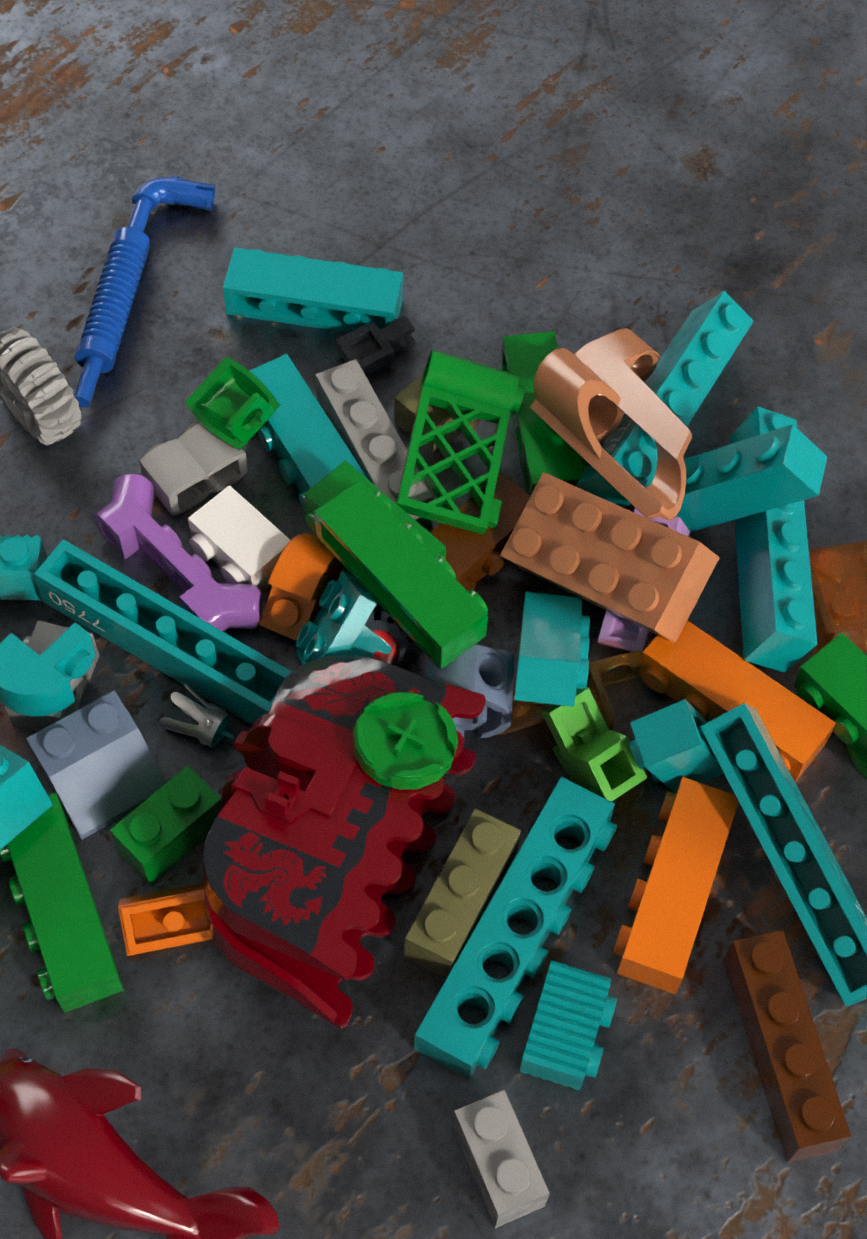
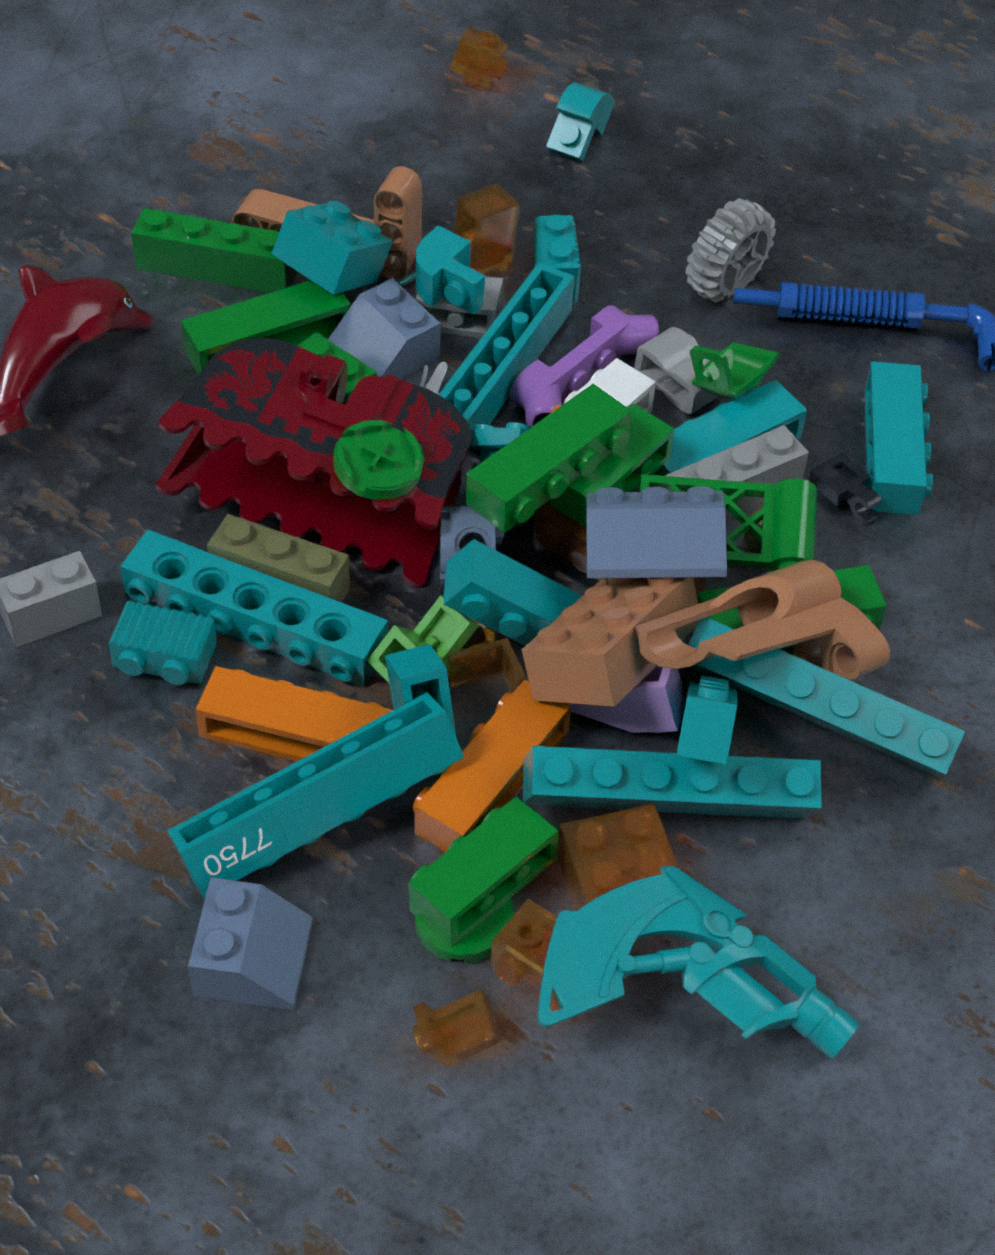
camera: 85 degrees right, 10 degrees down
reddish brown brick [723,930,851,1163] -> none
none -> sand blue slope [587,486,727,578]

